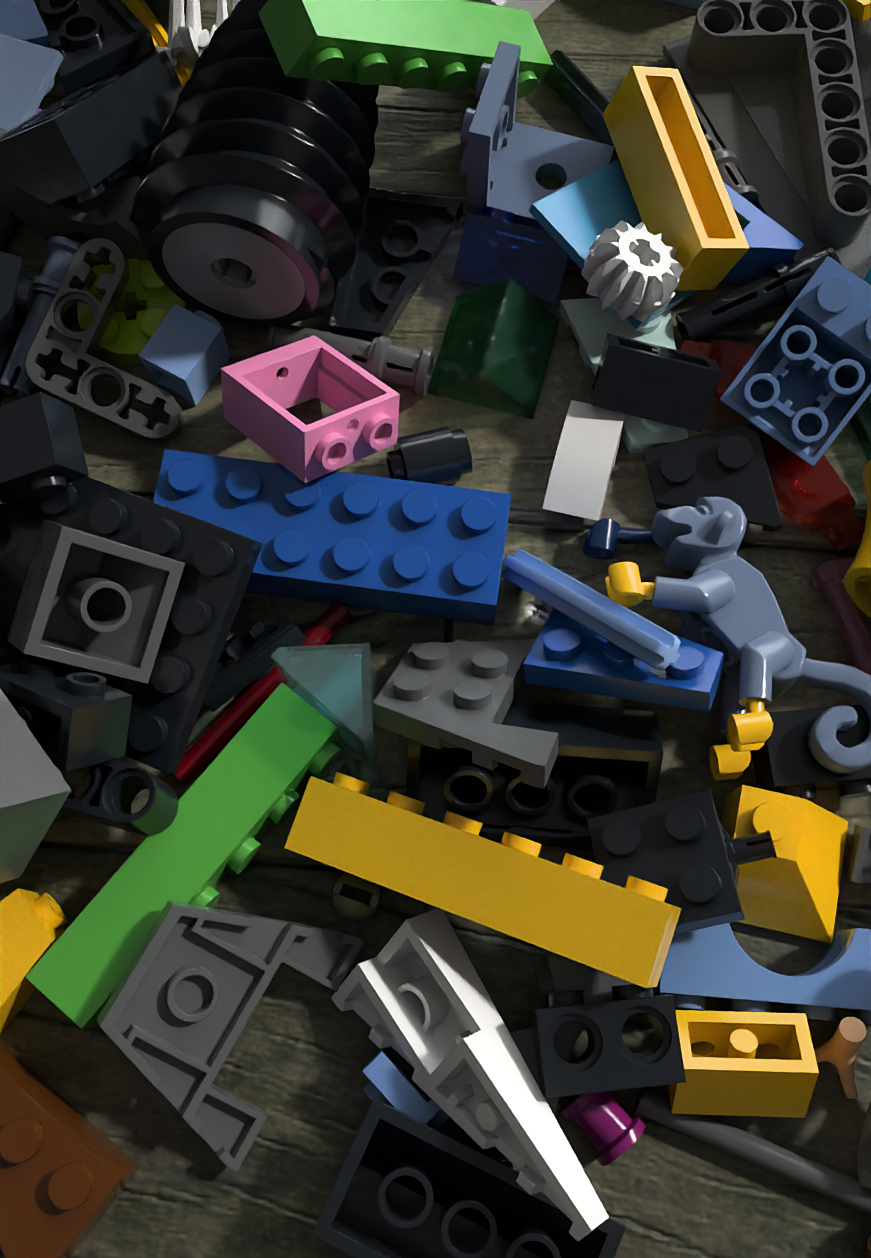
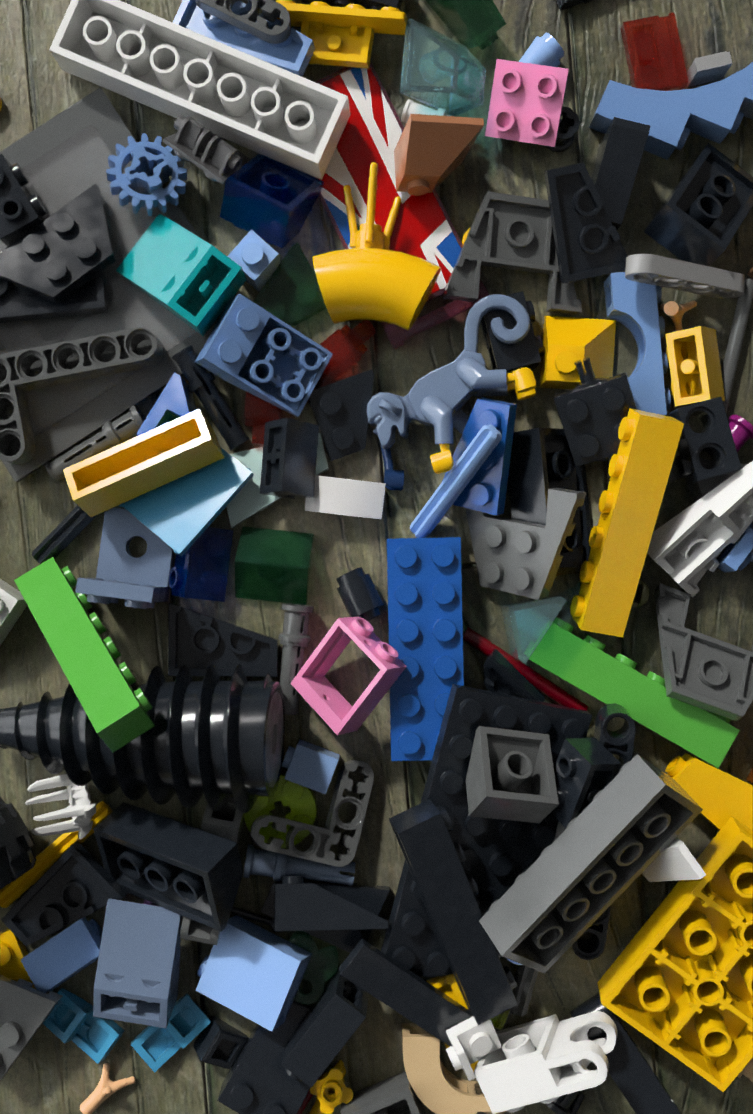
camera: 105 degrees left, 15 degrees up
white gear [581,220,684,322] -> none

